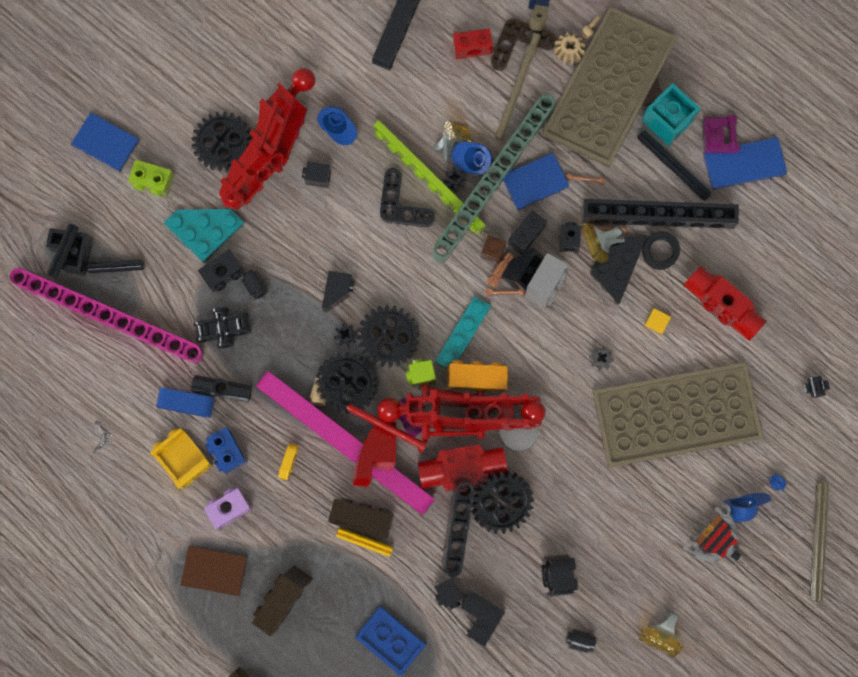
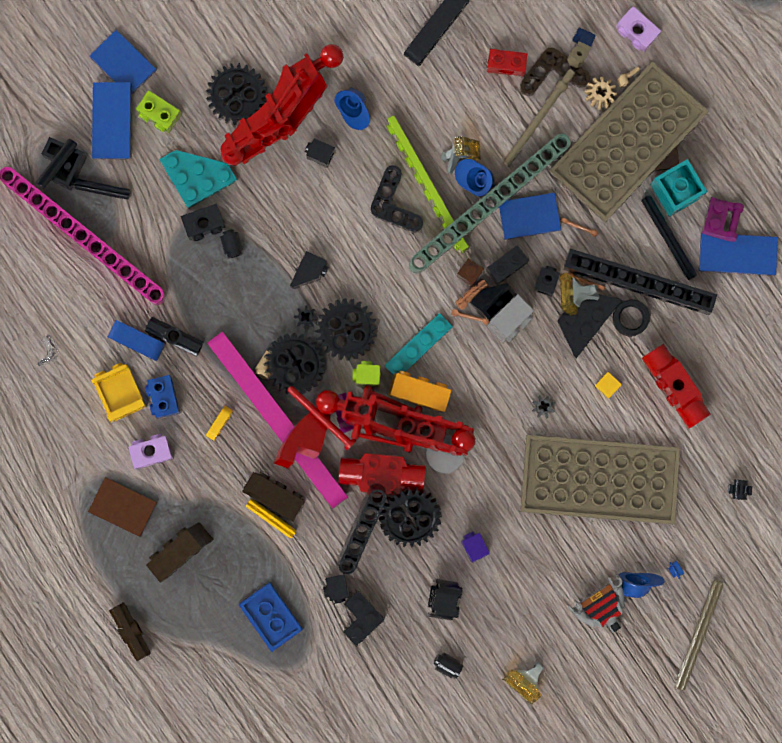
camera: 10 degrees right, 5 degrees up
black axle [194,307,252,349] -> none
black gear [443,167,467,192] -> none
none -> blue tile [92,82,132,159]
none -> dark purple brick [461,531,490,563]

